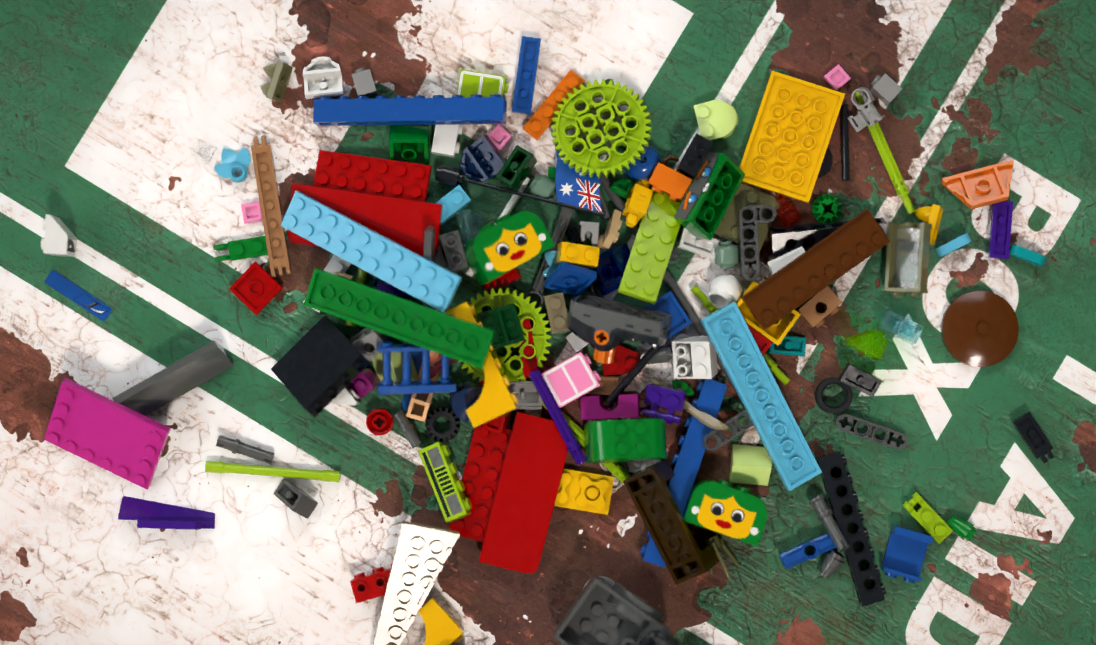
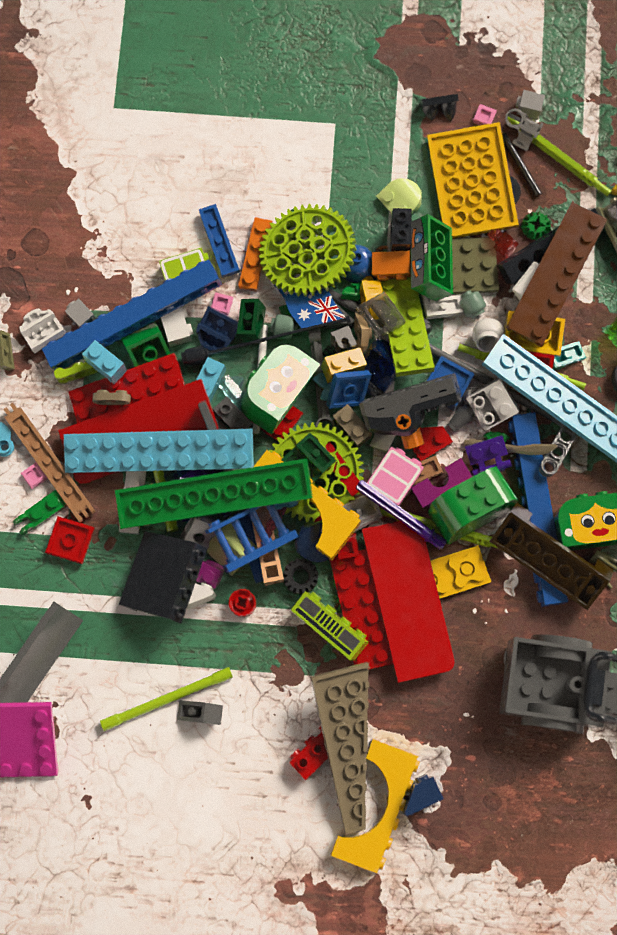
camera: 20 degrees left, 10 degrees down
dark purple wedge [118,496,215,530] -> none
dark grey pin [216,435,275,465] -> none
dark grey pin [392,410,423,448] -> none
black bar [605,346,660,406] -> none
yellowish green slope [729,444,772,486] -> none
dark grey beam [738,205,776,282] -> none
medium nougat brick [796,286,842,328] -> none
none -> lime plate [54,362,98,384]
none -> medium azure brick [82,340,127,384]
none -> dark tan plate [92,390,131,405]
none -> clear smoke plate [356,291,406,340]
none -> black tile [419,94,459,121]

